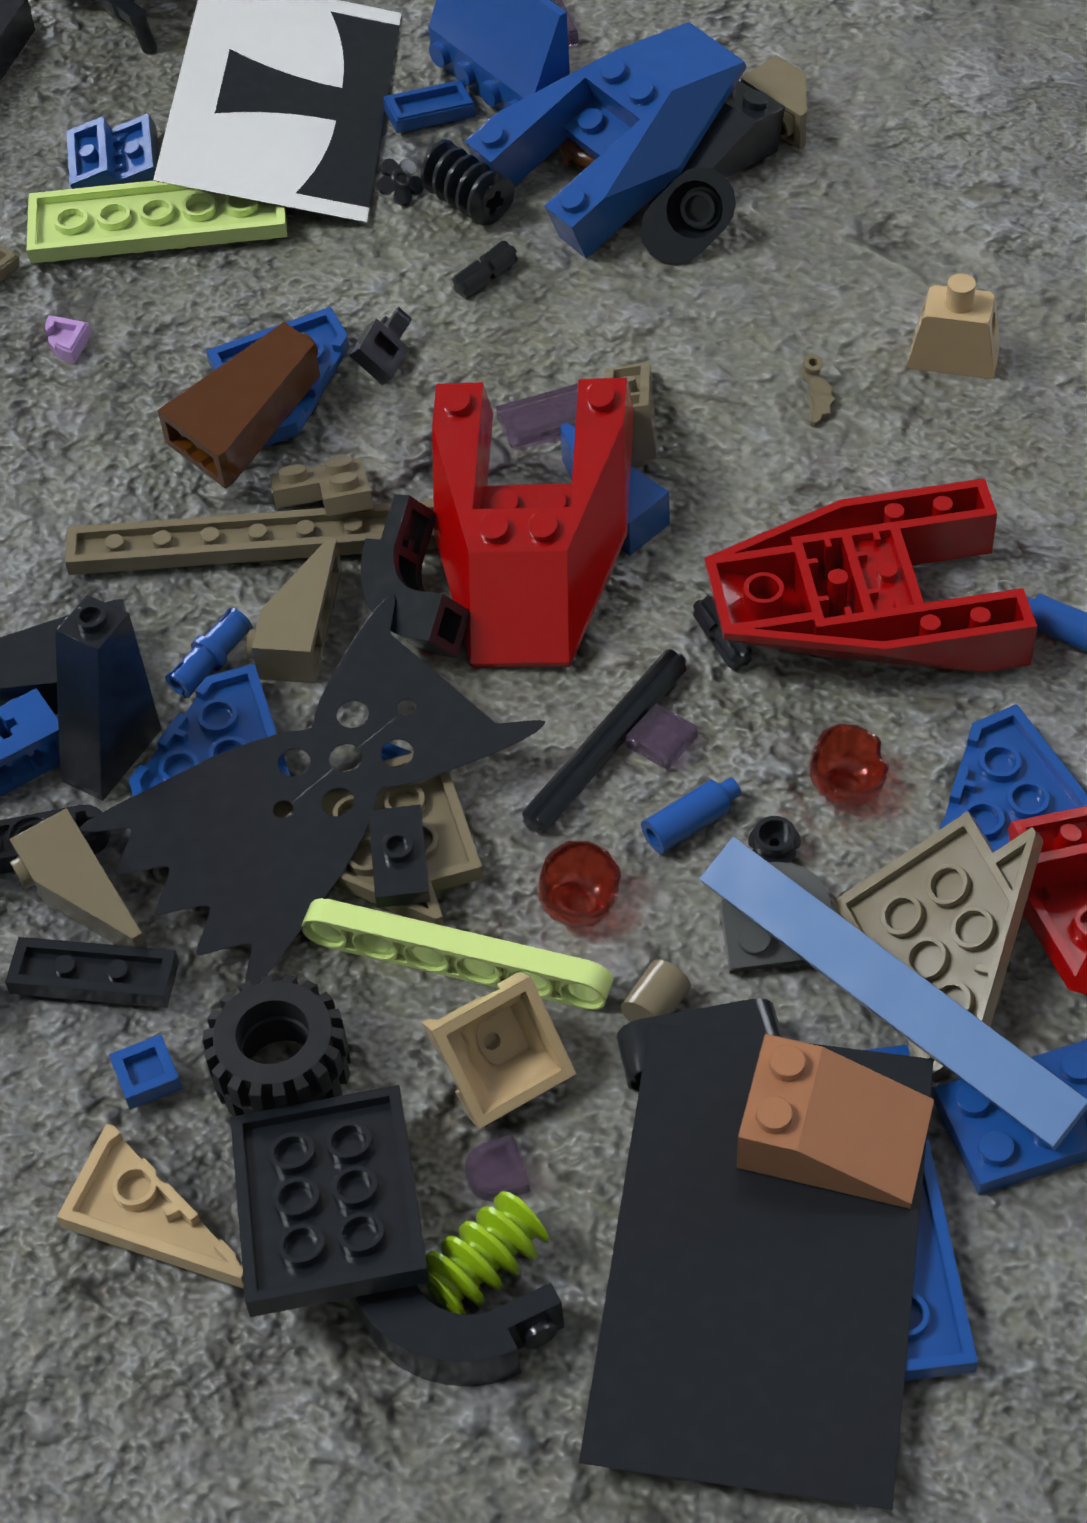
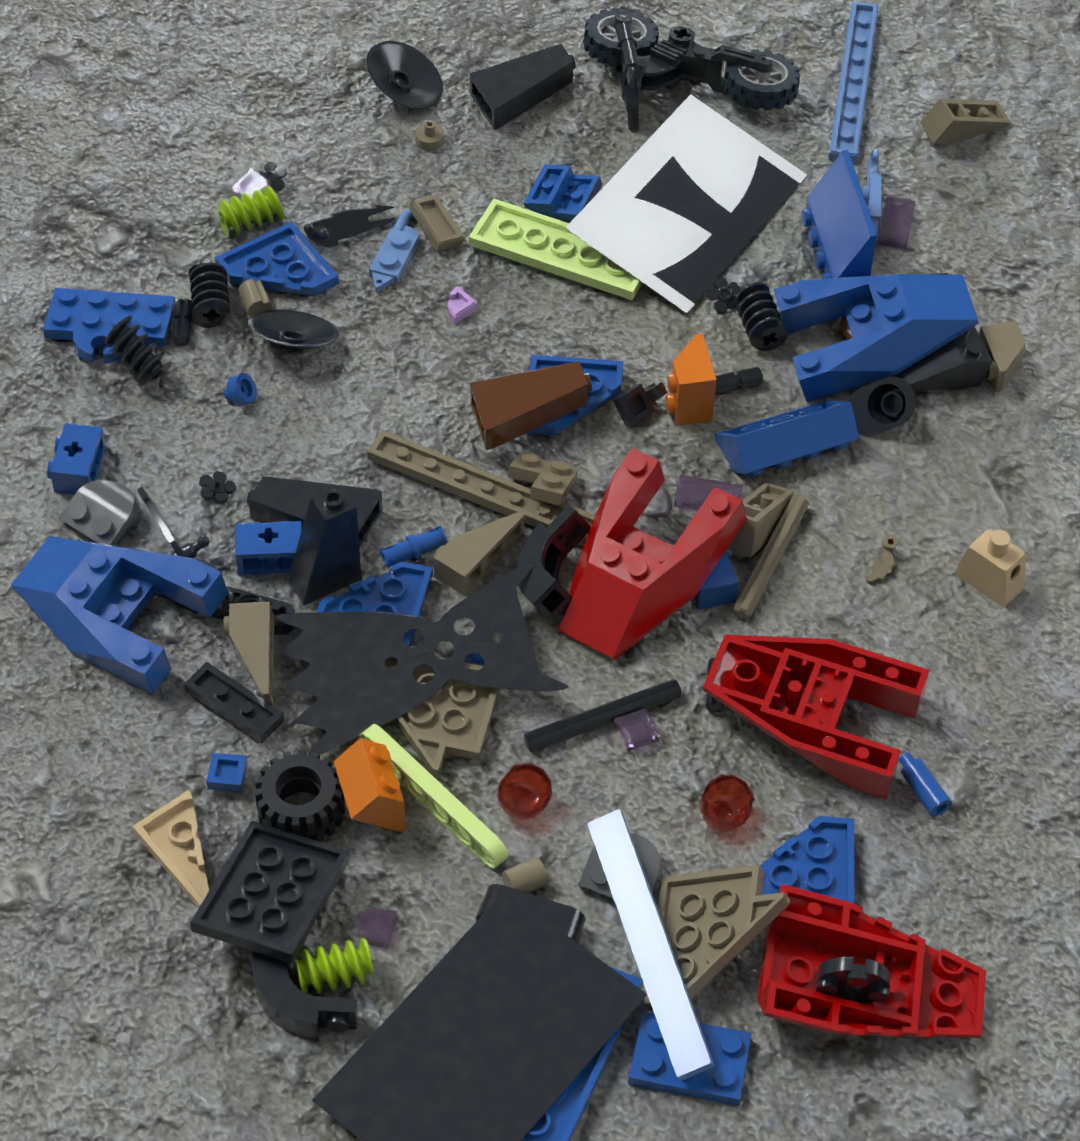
camera: 25 degrees right, 0 degrees up
black plate [368,804,430,908] -> none
blue tile [383,80,475,133] -> none
tan brick [422,972,576,1129] -> none
blue cylinder [641,778,741,854] -> none
nougat slope [737,1034,934,1209] -> none
black plate [748,816,801,863] -> none
none -> orange slope [333,738,407,832]
none -> orange slope [665,333,716,426]
none -> blue slope [714,400,859,477]
none -> dark tan axle [733,494,809,619]

